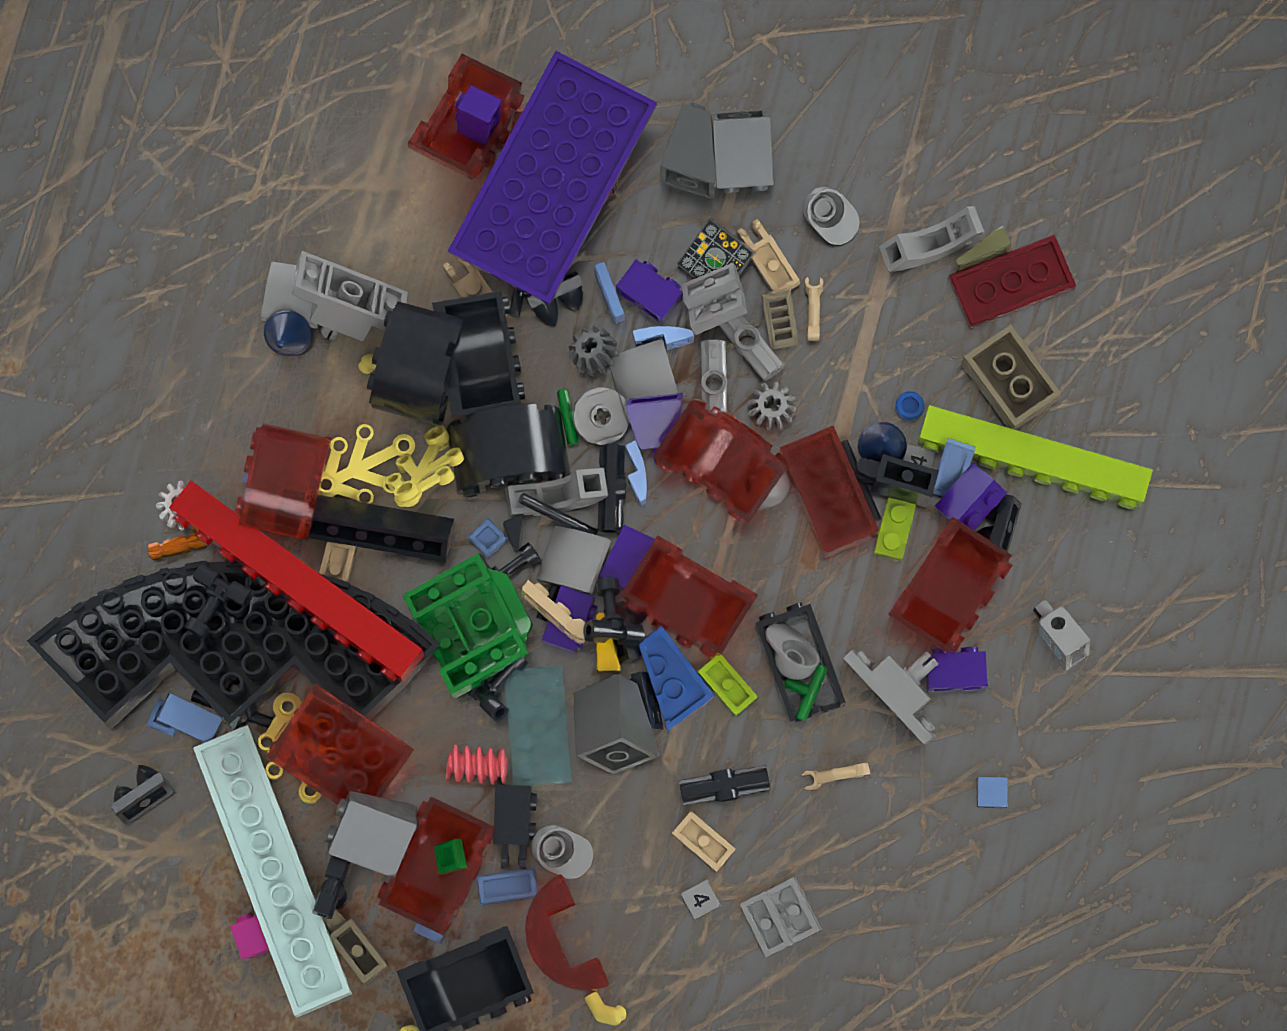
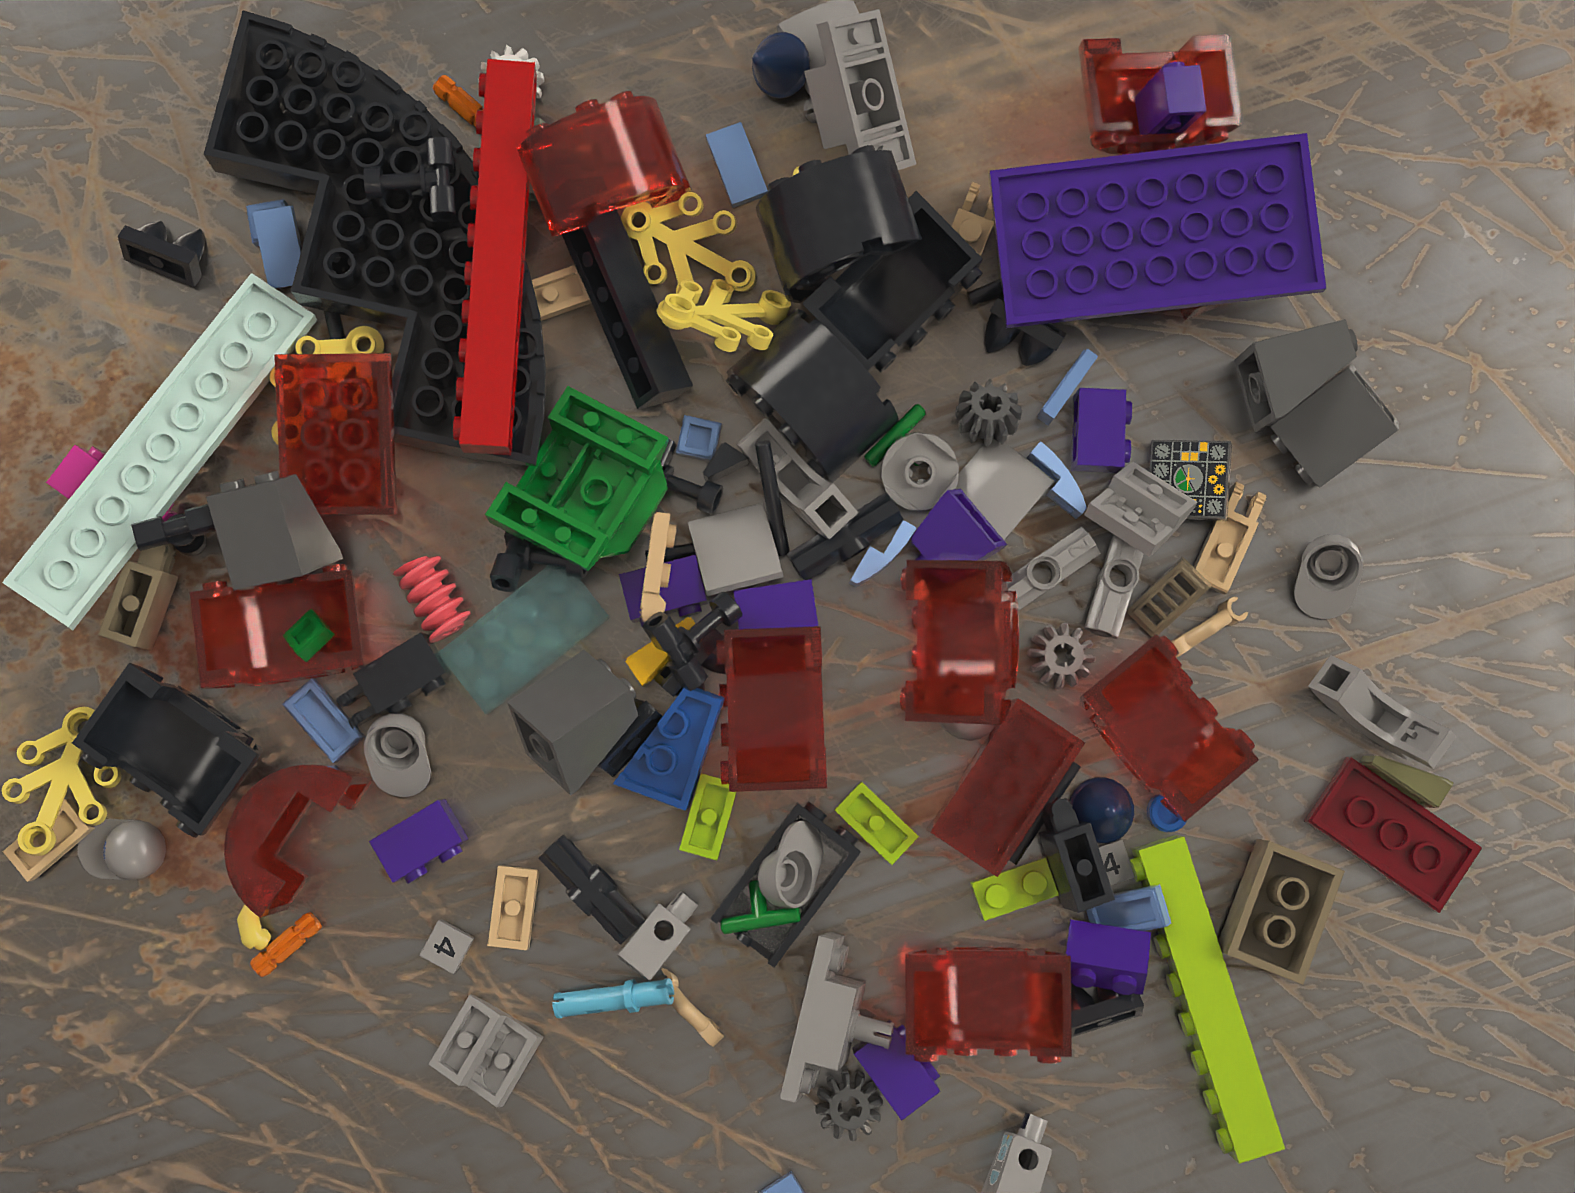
camera: 50 degrees right, 5 degrees up
none -> orange axle [250,912,322,977]
none -> dark purple brick [369,799,469,884]
none -> medium azure pin [552,978,674,1019]
none -> light grey torso [617,891,698,982]
none -> medium blue tile [706,122,768,208]
none -> dark grey gear [815,1070,883,1141]
none -> lime plate [834,781,919,865]
none -> clear red cylinder [1080,634,1259,821]

